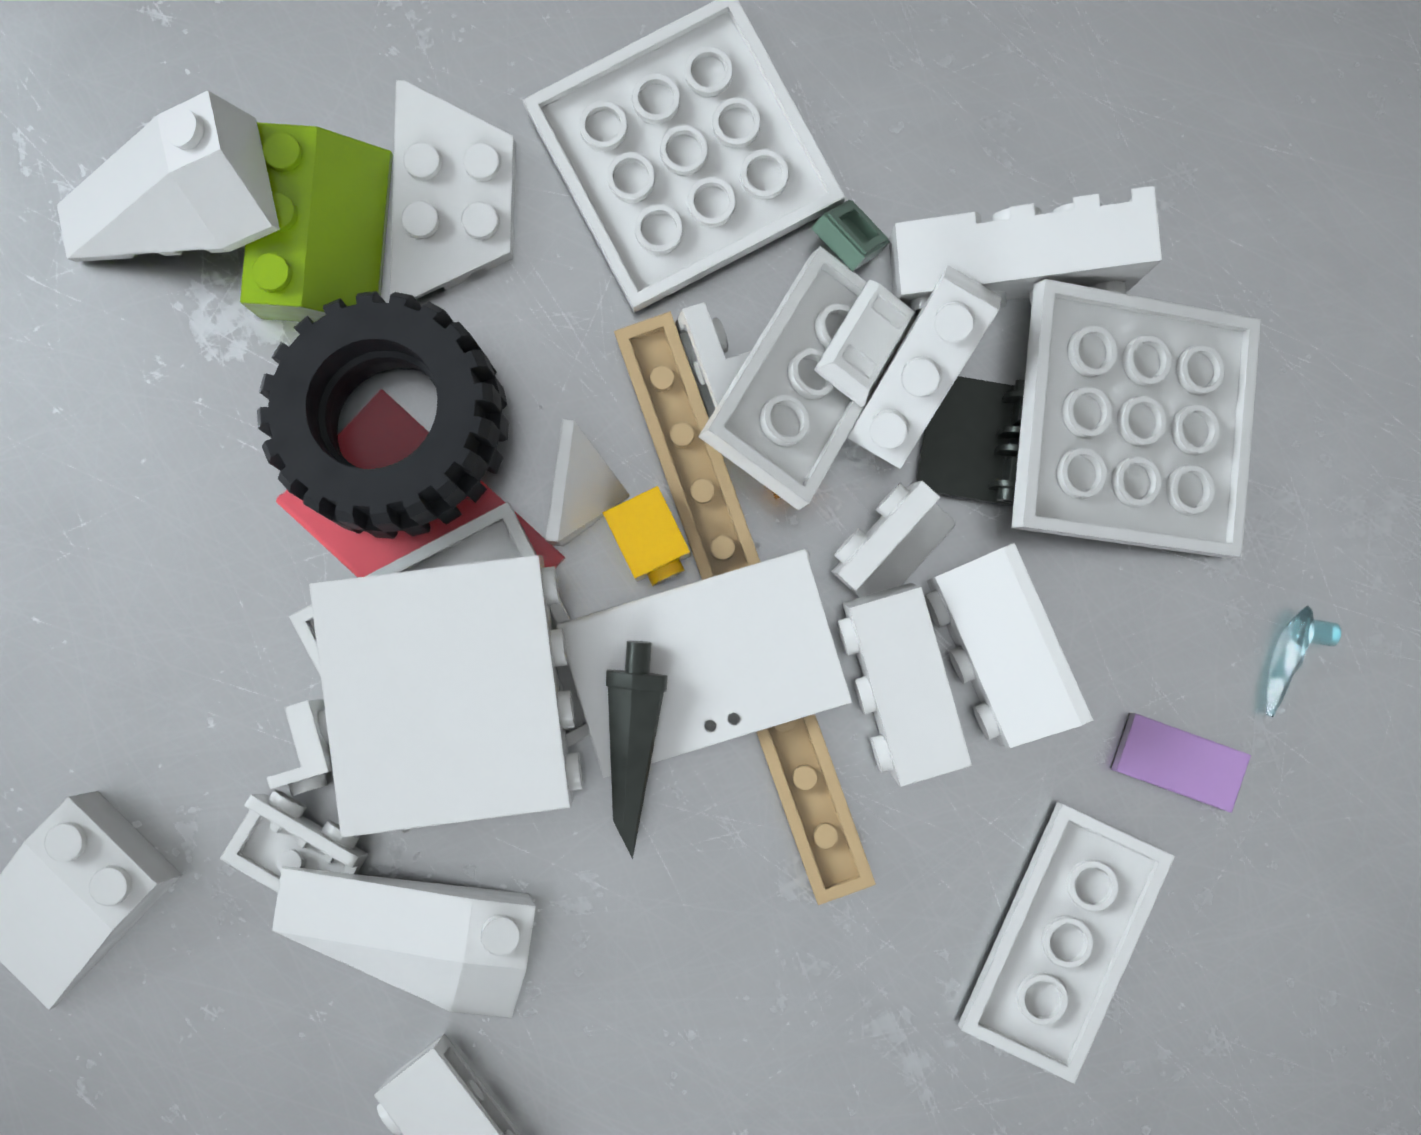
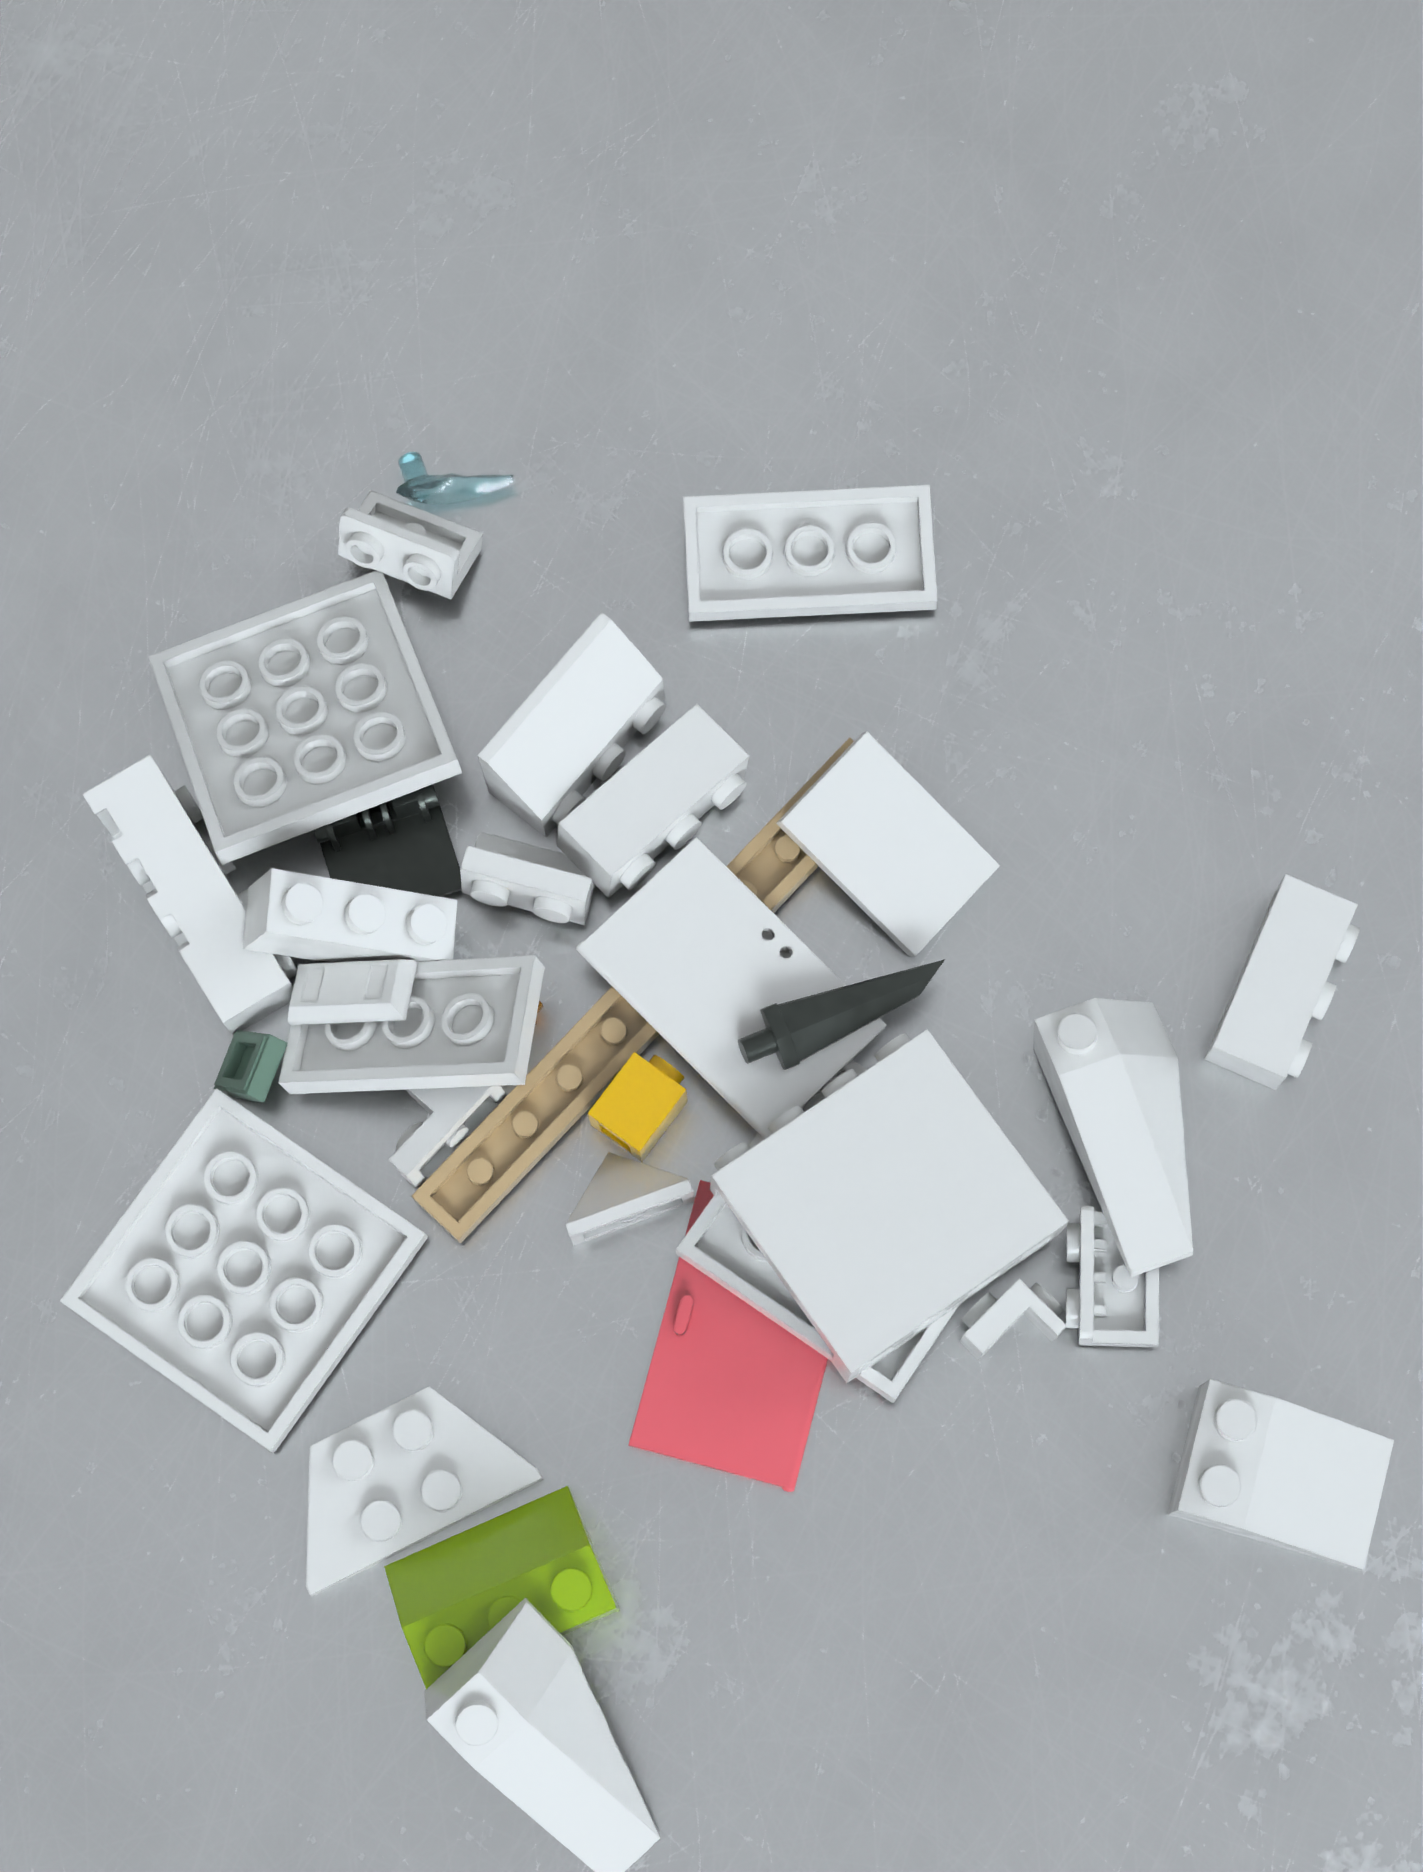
camera: 115 degrees left, 10 degrees down
black tyre [257,291,509,539] -> none
lavender tile [1111,713,1251,813] -> none
none -> white bracket [338,490,483,599]
none -> white tile [776,731,1000,957]

